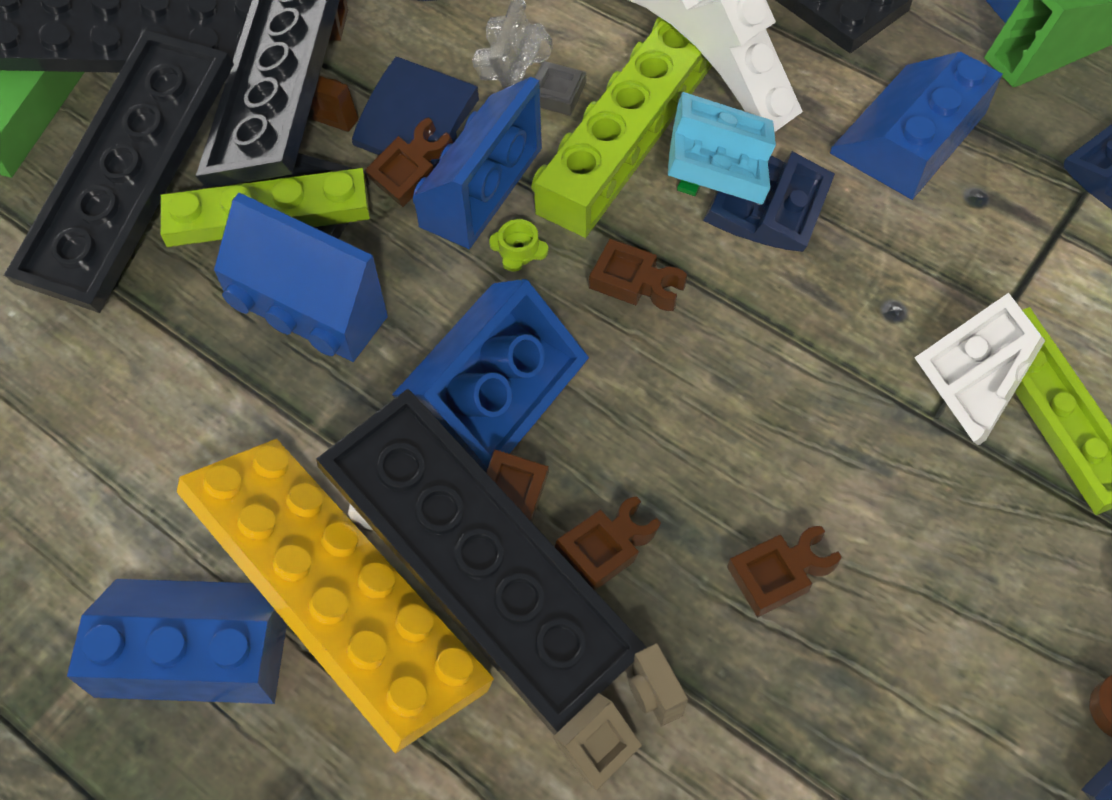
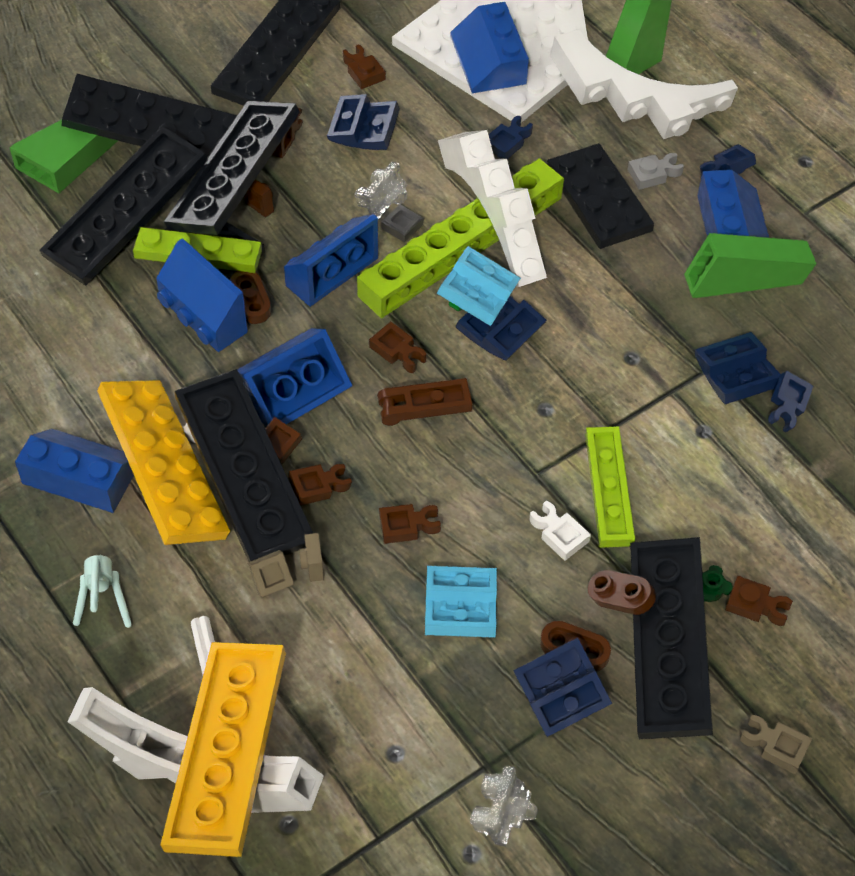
camera: 15 degrees right, 5 degrees down
dark blue slope [352,56,479,168] -> none
reddish brown plate [365,117,453,207] -> none
lime plate [489,219,548,272] -> none
blue slope [830,52,1003,200] -> none
white wing [914,293,1045,445] -> none
none -> reddish brown plate [230,271,271,324]
none -> reddish brown plate [377,378,472,426]
none -> medium azure slope [425,566,497,637]
none -> white plate [530,501,591,561]

